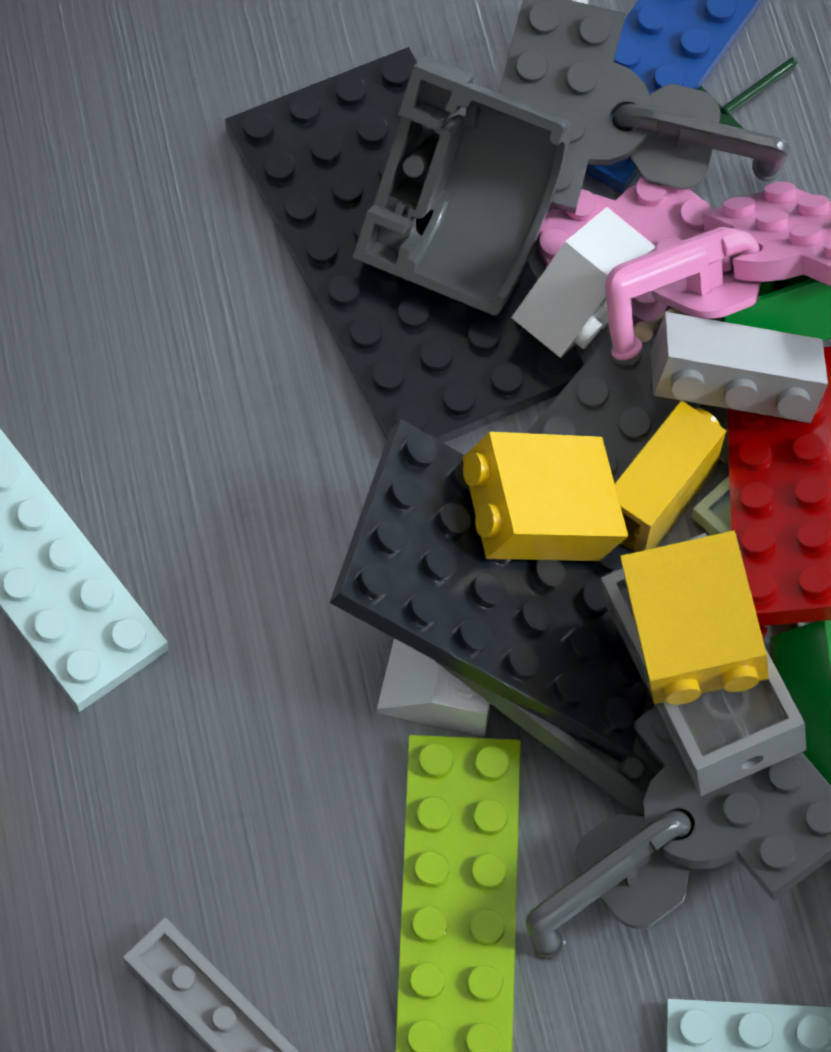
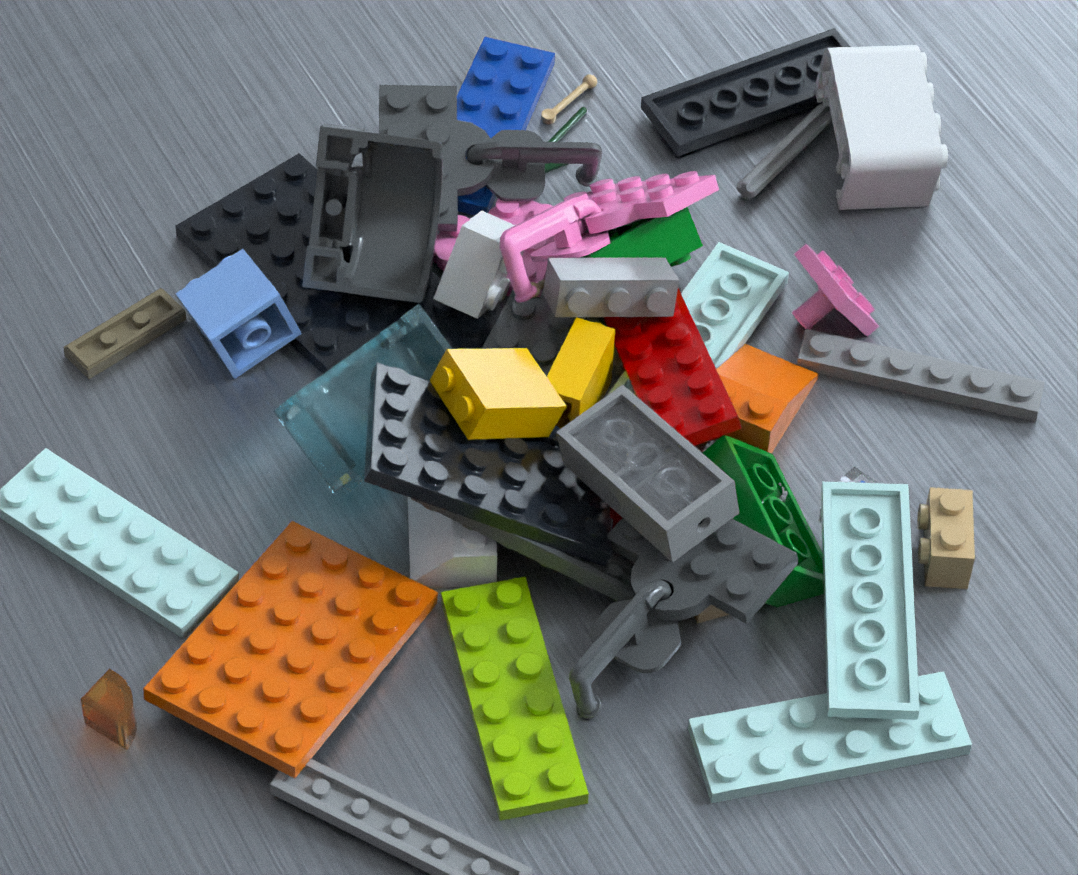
camera: 15 degrees left, 15 degrees down
yellow brick [621,530,769,705] -> none
none -> dark tan tile [63,288,187,379]
none -> orange plate [143,521,438,779]
none -> light blue slope [176,249,302,379]
none -> clear light blue windscreen [273,304,452,495]
none -> tan hinge [541,74,597,125]

